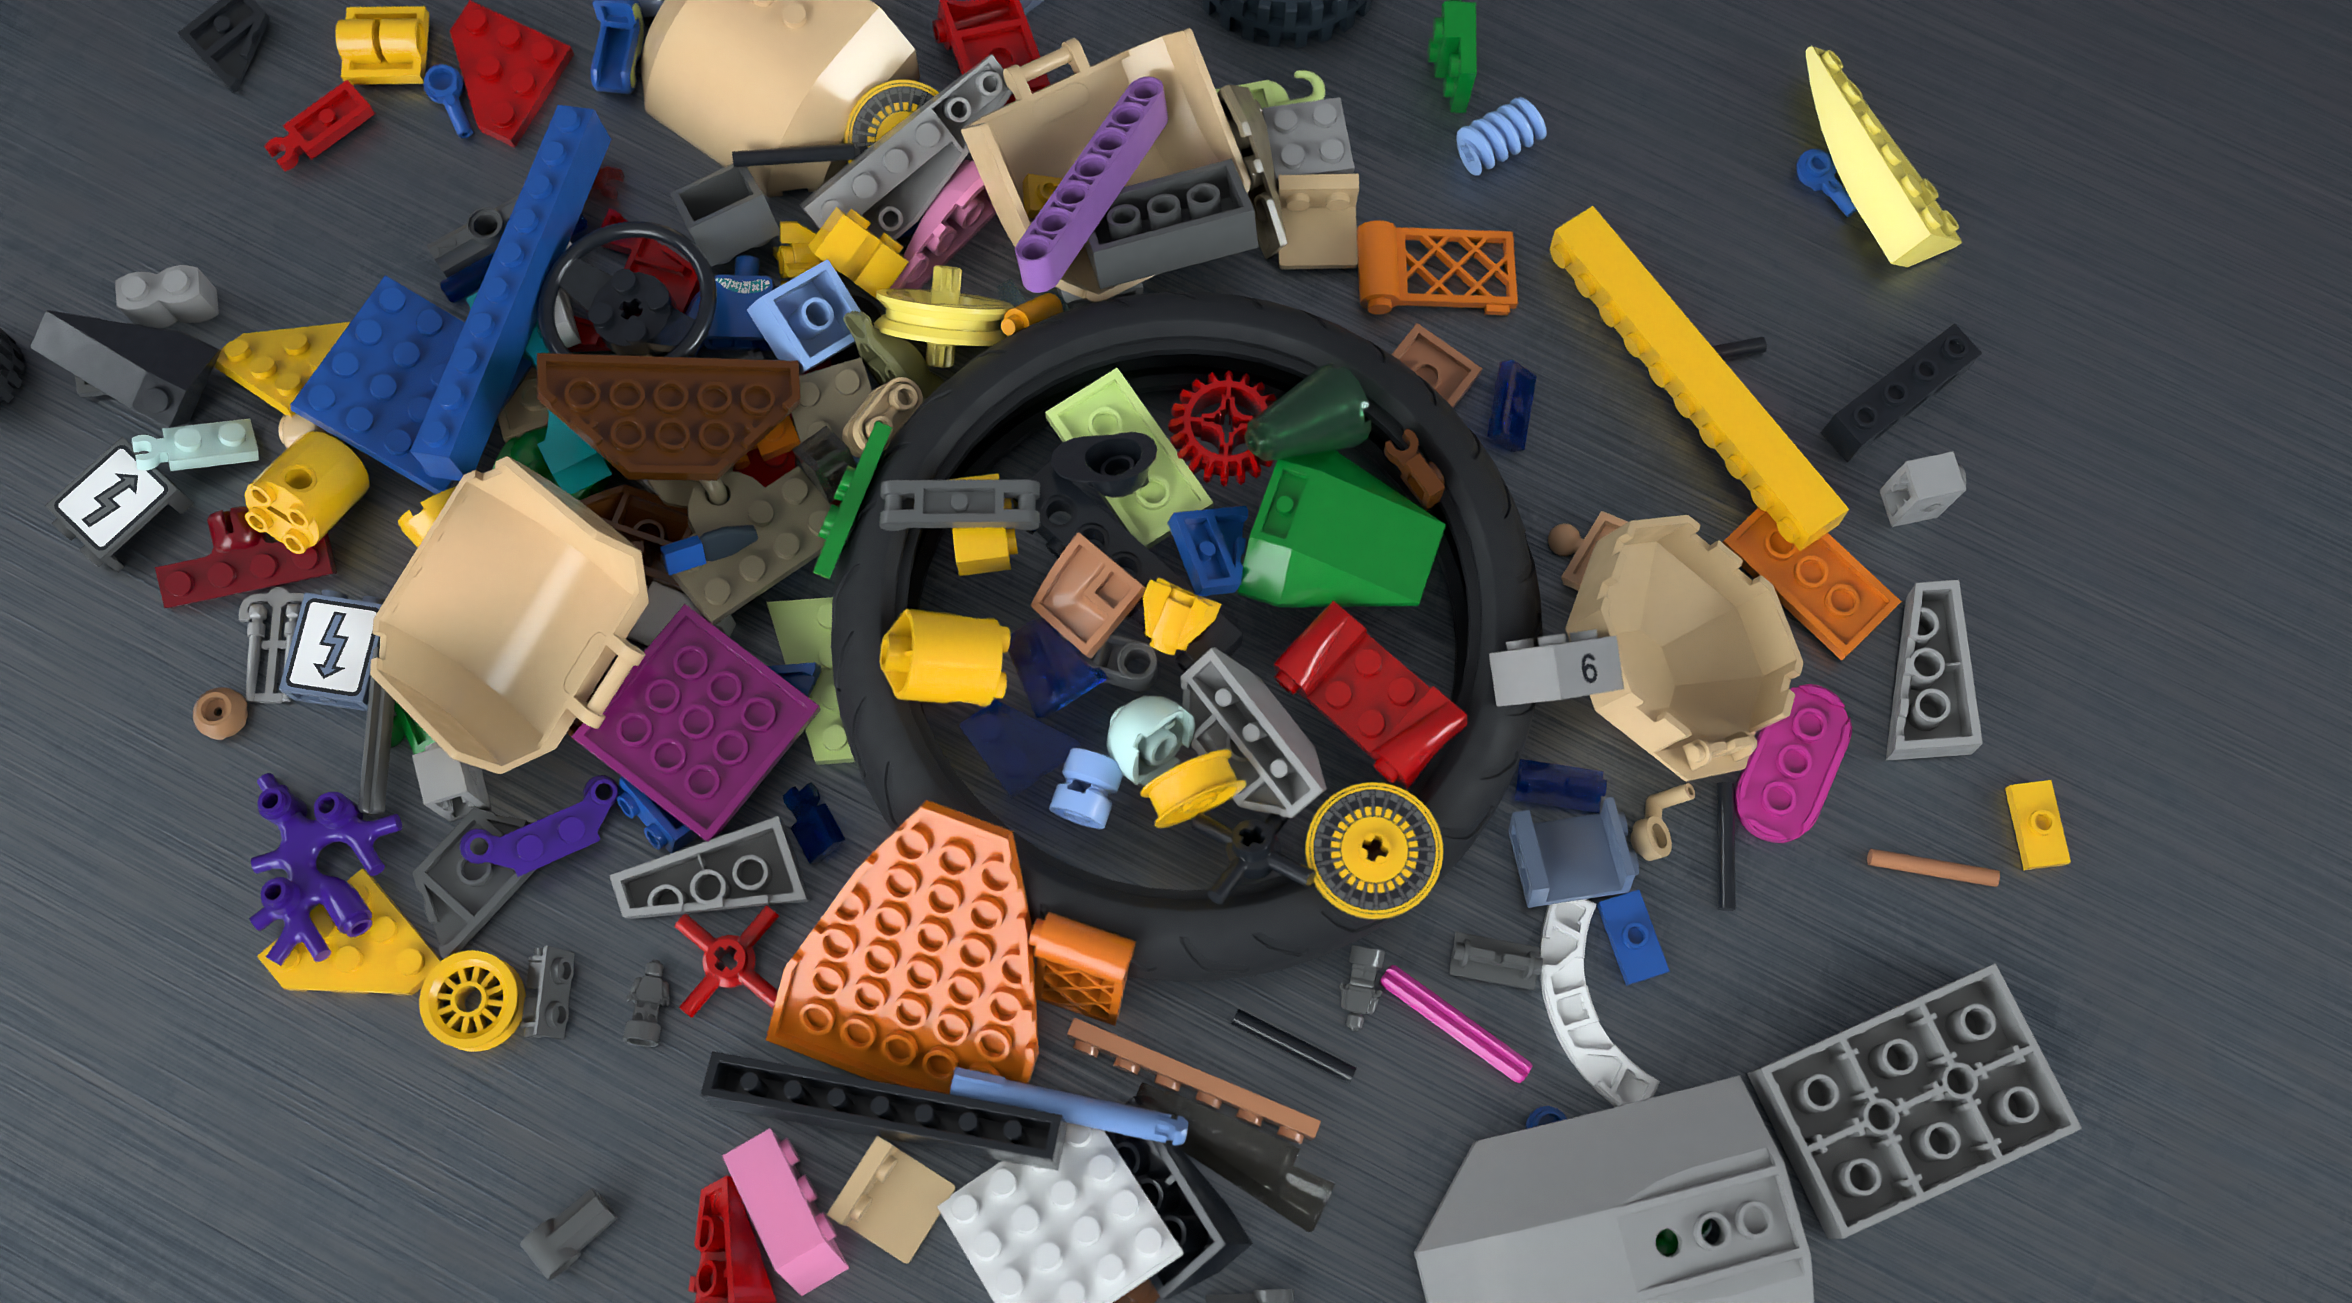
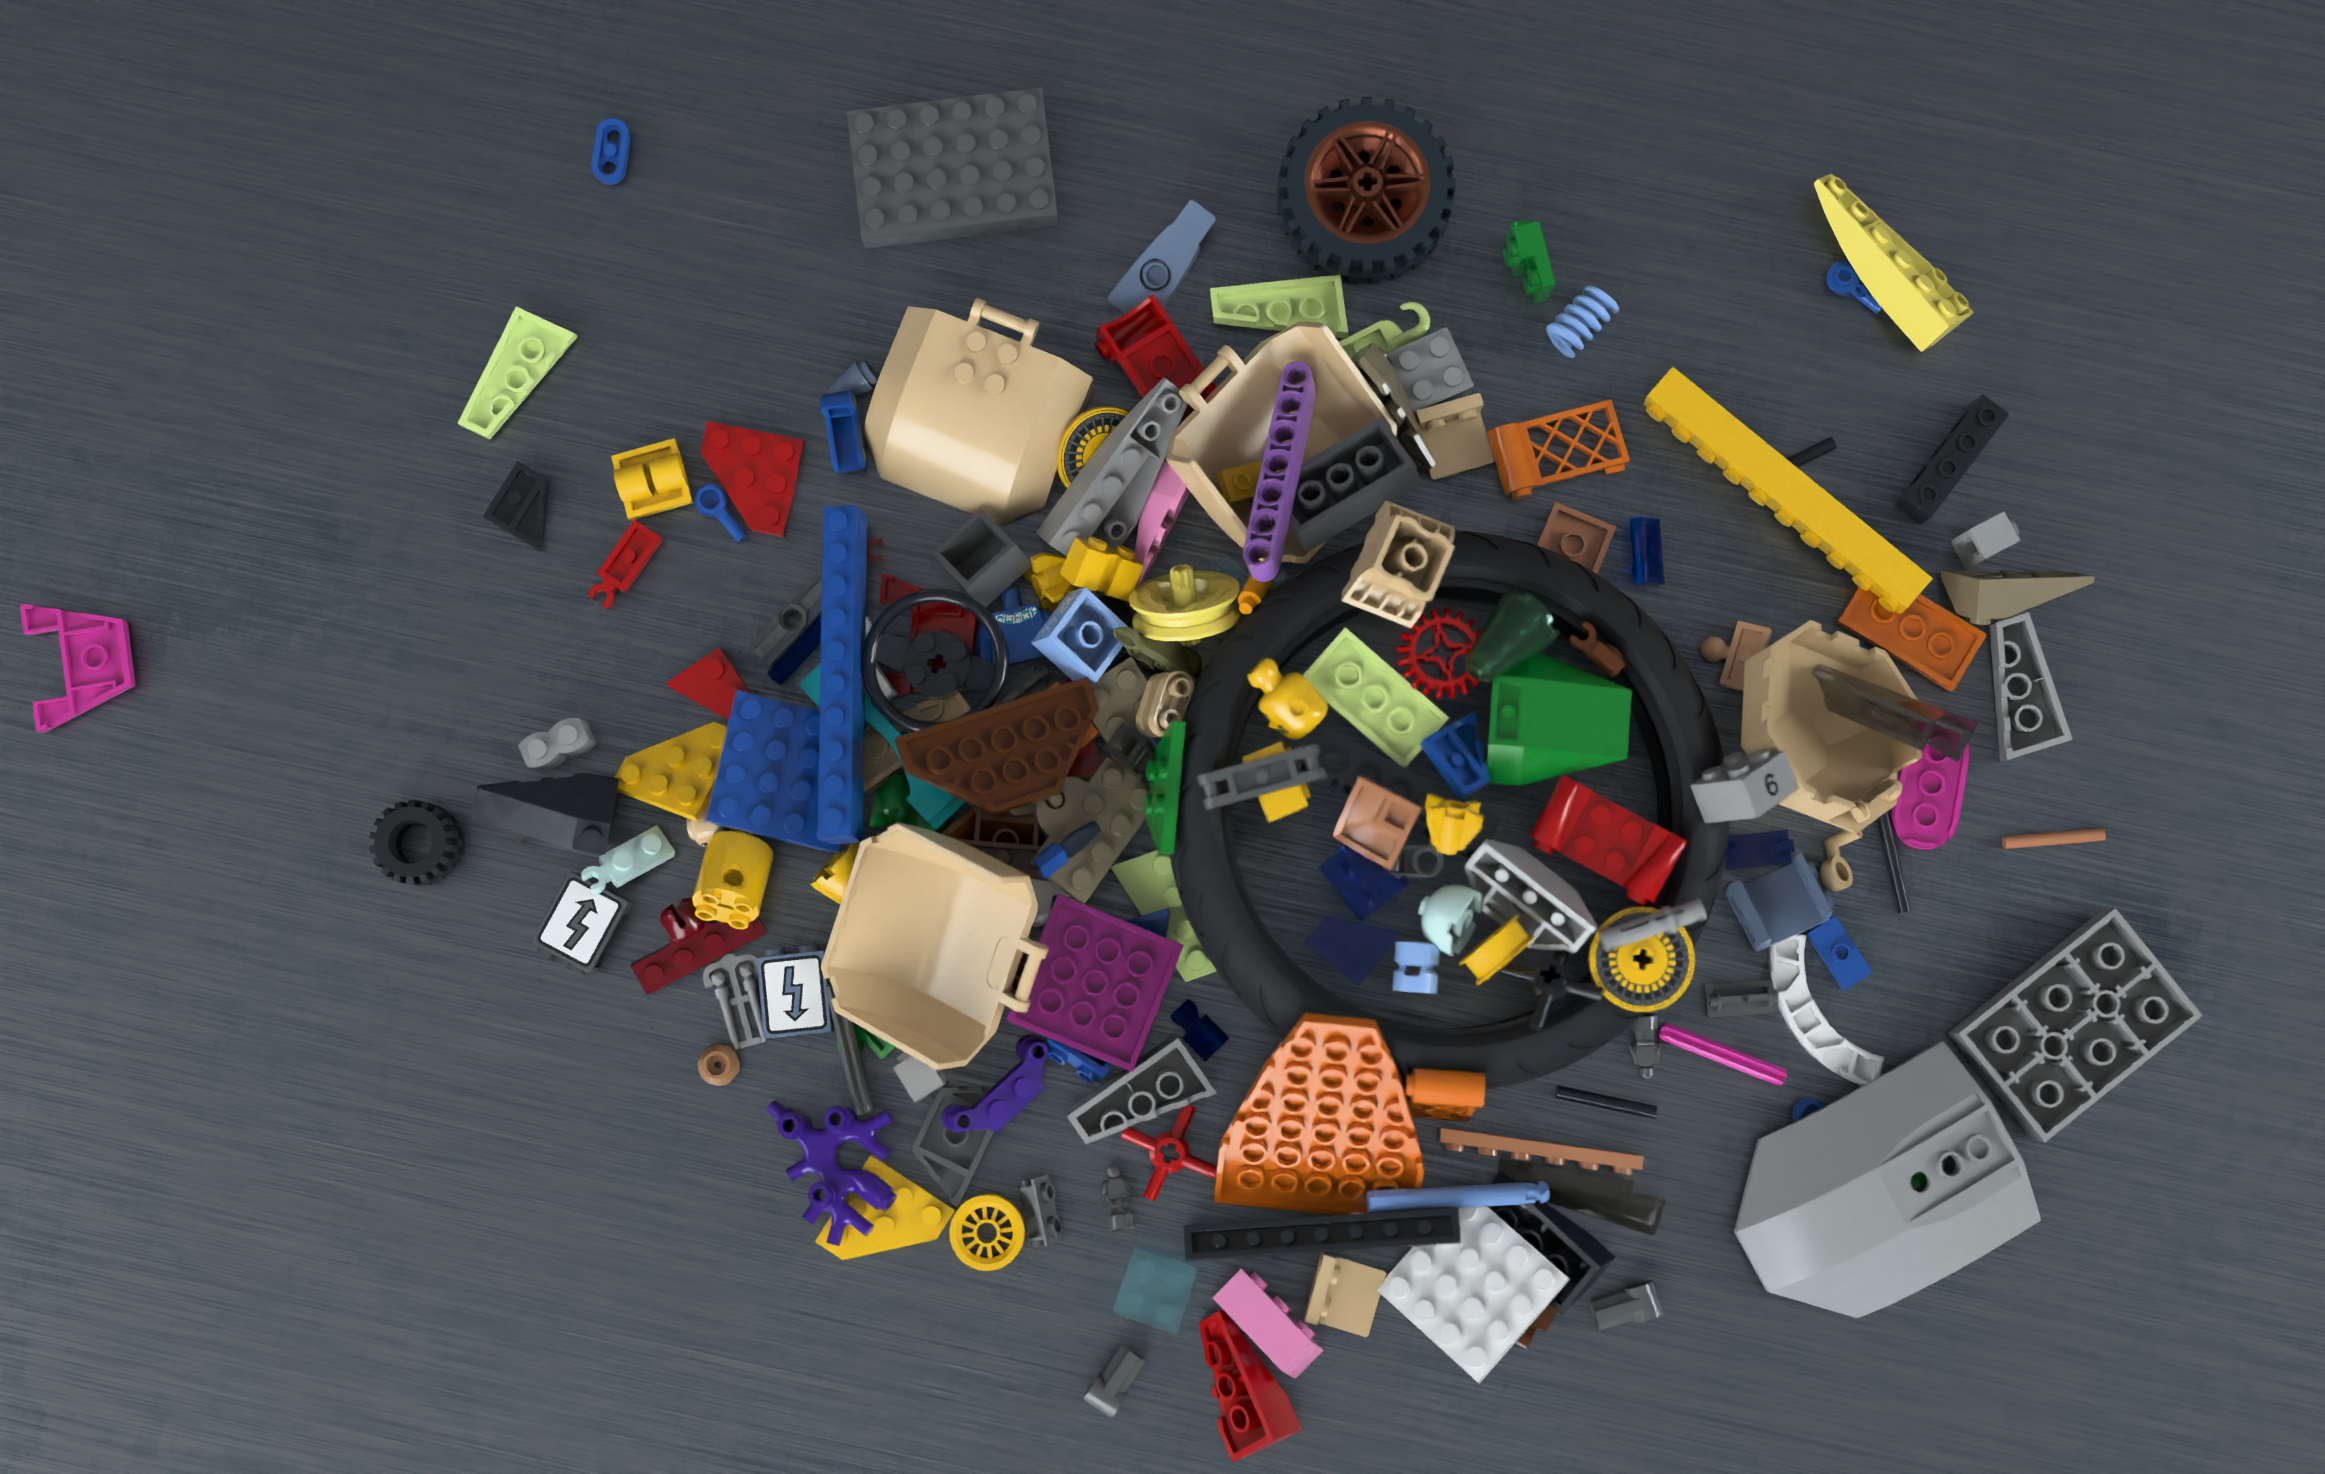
camera: 10 degrees left, 10 degrees up
black bar [732,143,856,168] -> none
yellow cylinder [880,609,1010,707] -> none
black piece [1051,432,1157,498] -> none
yellow plate [2005,780,2071,870] -> none
none -> red wing [666,647,752,720]
none -> clear light blue plate [1113,1247,1198,1335]
none -> yellowish green wing [1210,275,1348,339]
none -> yellow piece [1247,658,1328,740]
none -> tan slope [1342,501,1455,628]
none -> light grey pin [1599,898,1707,952]
none -> clear smoke wedge [1812,664,1977,762]
none -> dark tan wedge [1941,569,2094,625]

